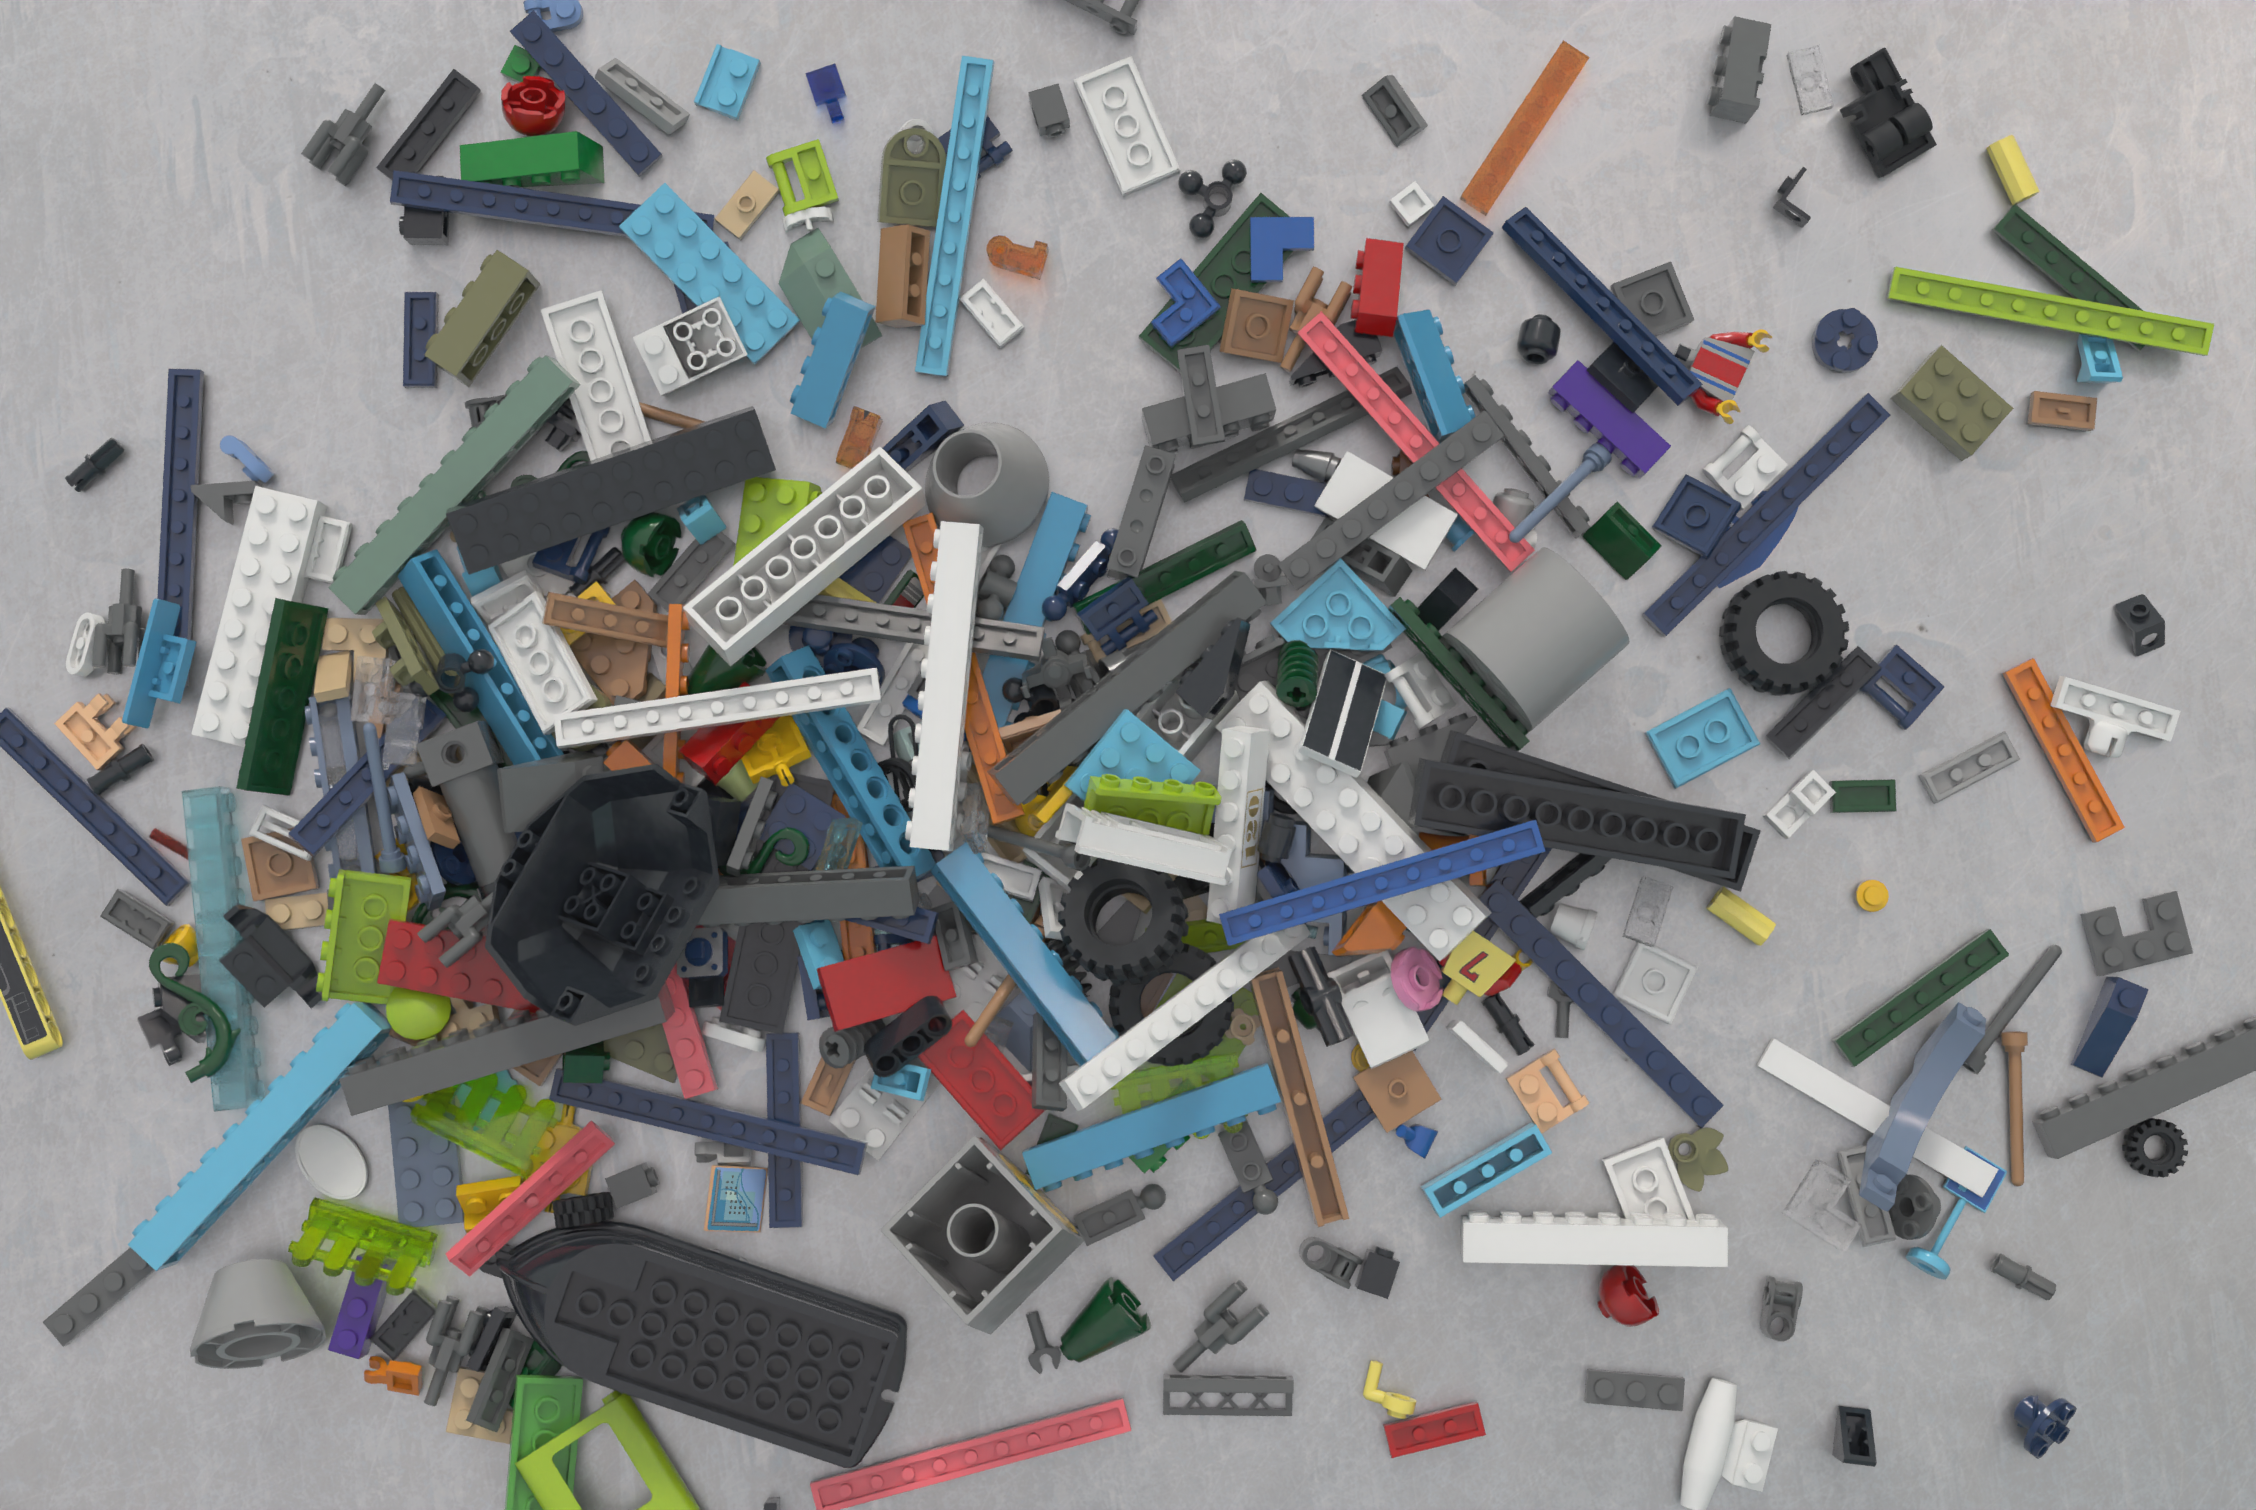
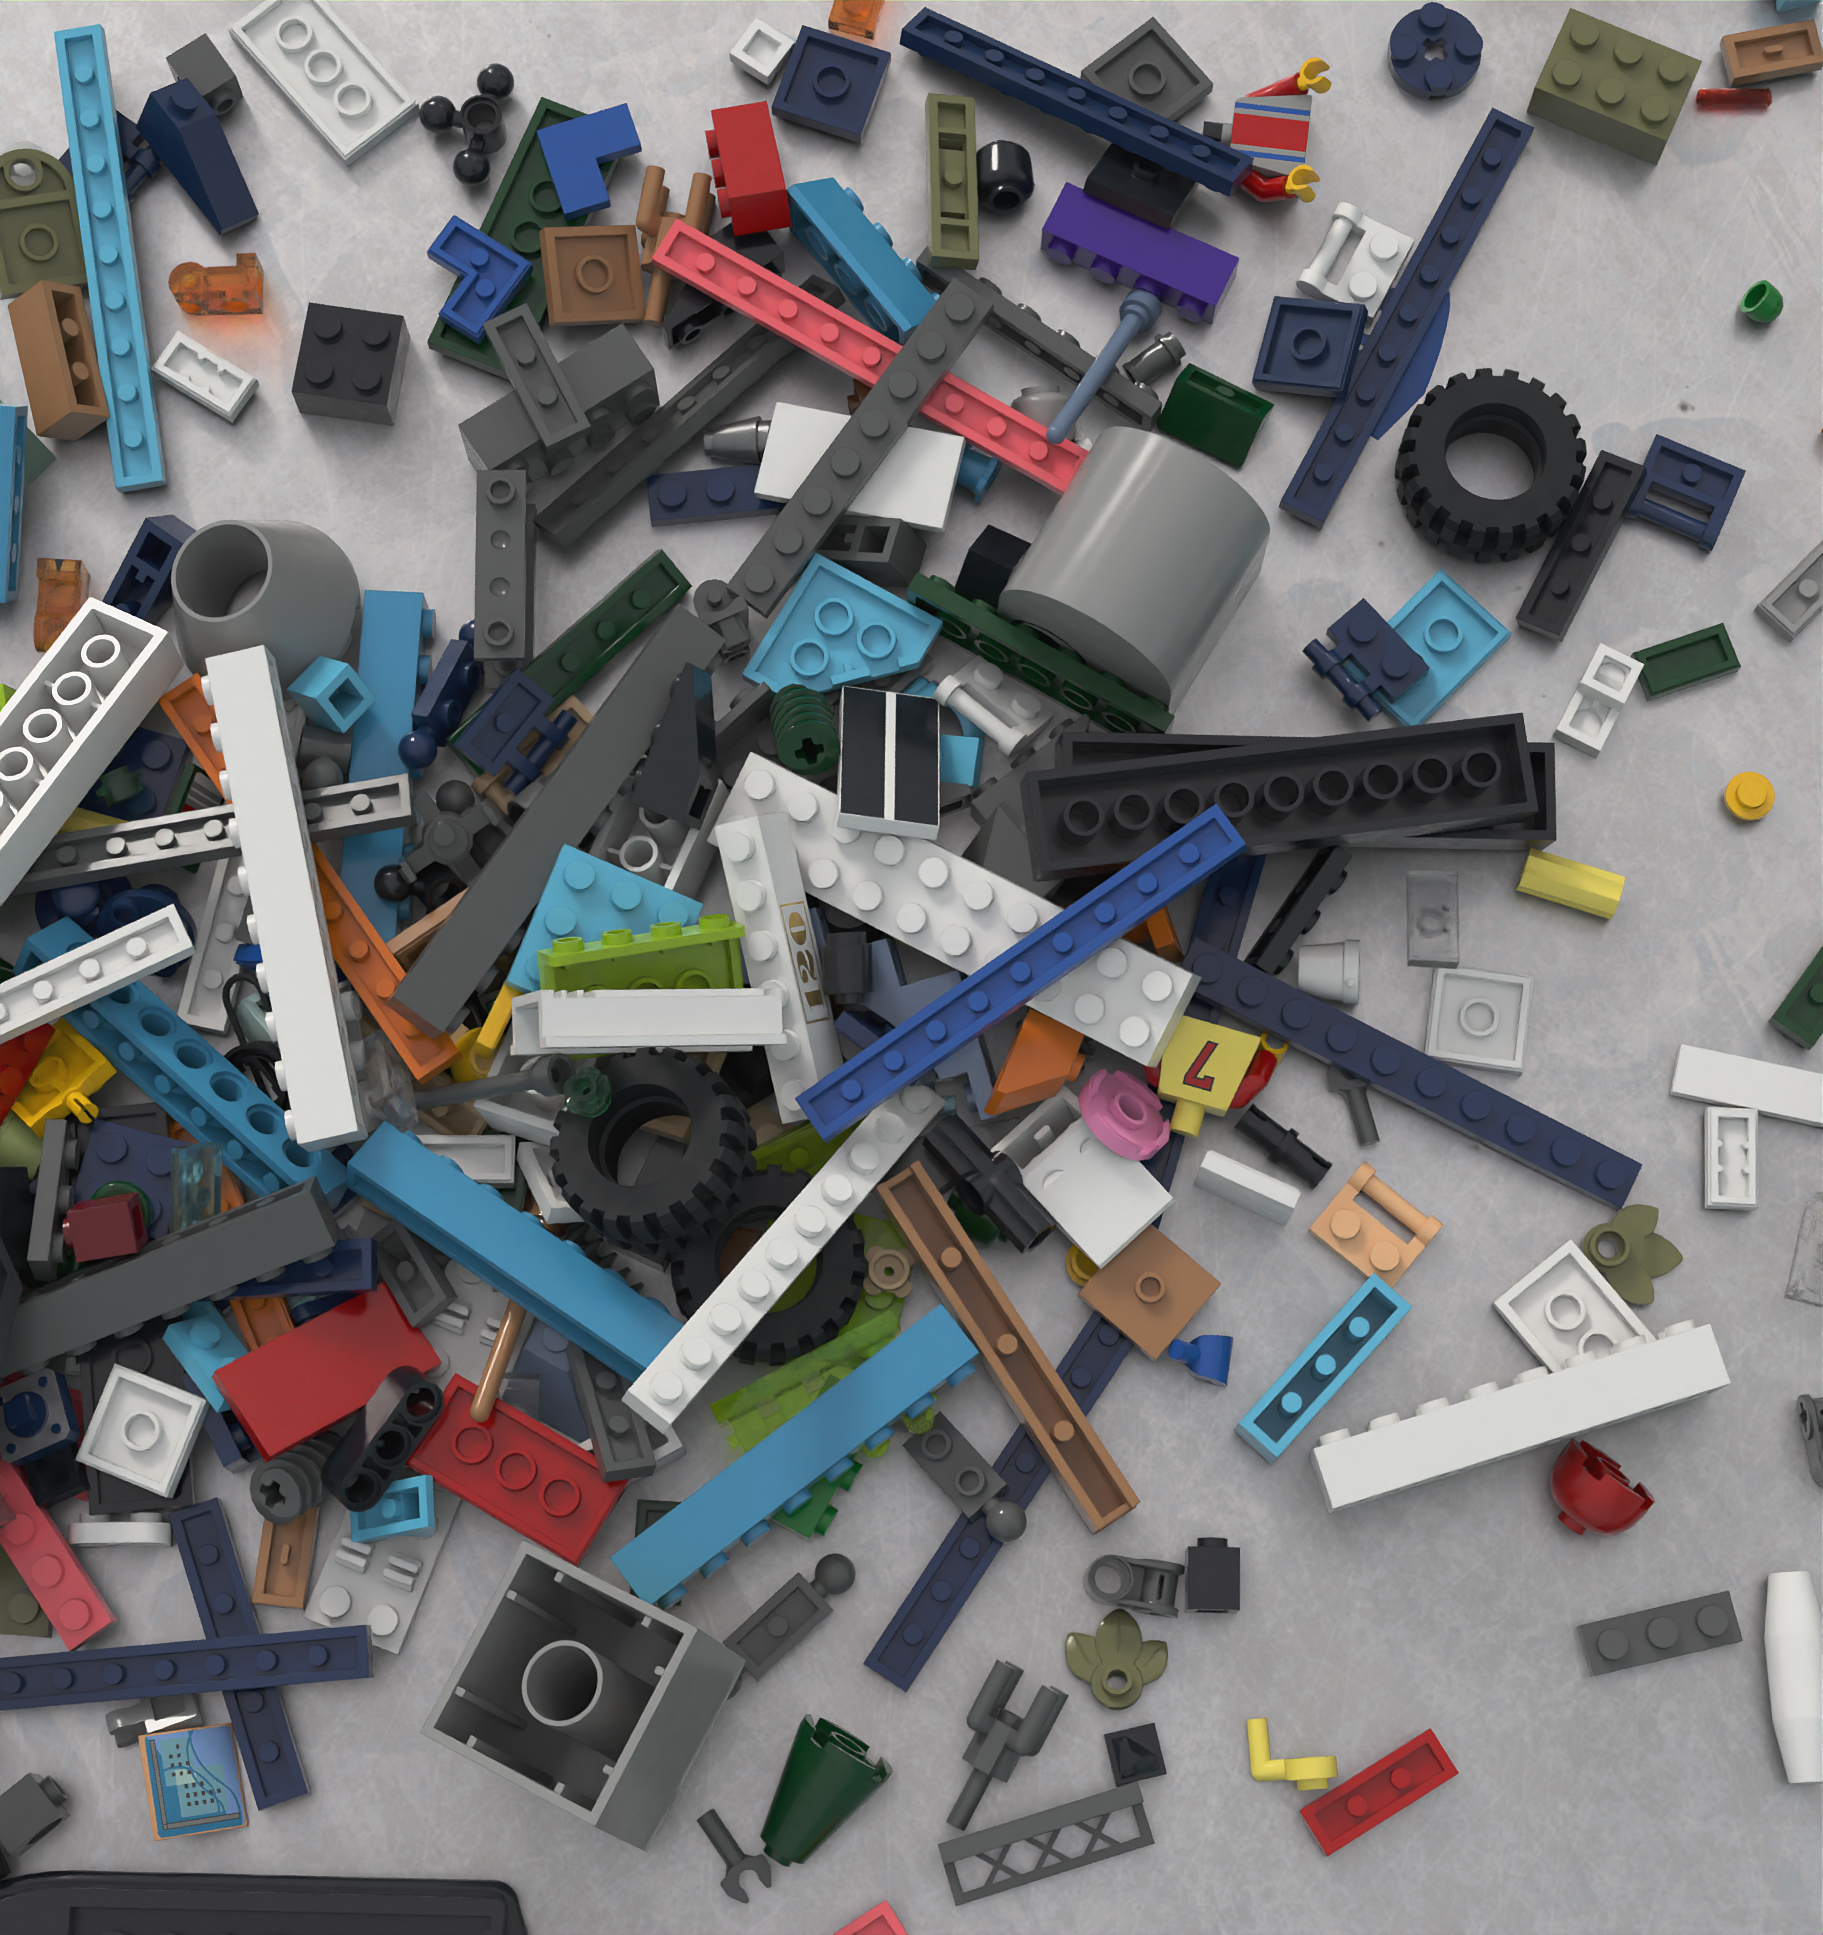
camera: 15 degrees left, 10 degrees down
none -> dark red brick [63,1192,148,1262]
none -> white tile [75,1363,210,1498]
none -> clear green plate [95,766,144,807]
none -> dark blue slope [136,78,259,235]
none -> medium azure brick [286,656,377,733]
none -> black brick [291,302,410,426]
none -> clear green plate [563,1067,612,1117]
none -> olive hinge [925,93,979,270]
none -> olive plate [1065,1608,1168,1710]
none -> black tile [1103,1723,1167,1786]
none -> dark grey pin [1122,332,1186,384]
none -> dark blue plate [1302,598,1430,722]
none -> clear red piece [1696,87,1772,106]
none -> white plate [1704,1107,1758,1211]
none -> green hinge [1740,280,1784,322]

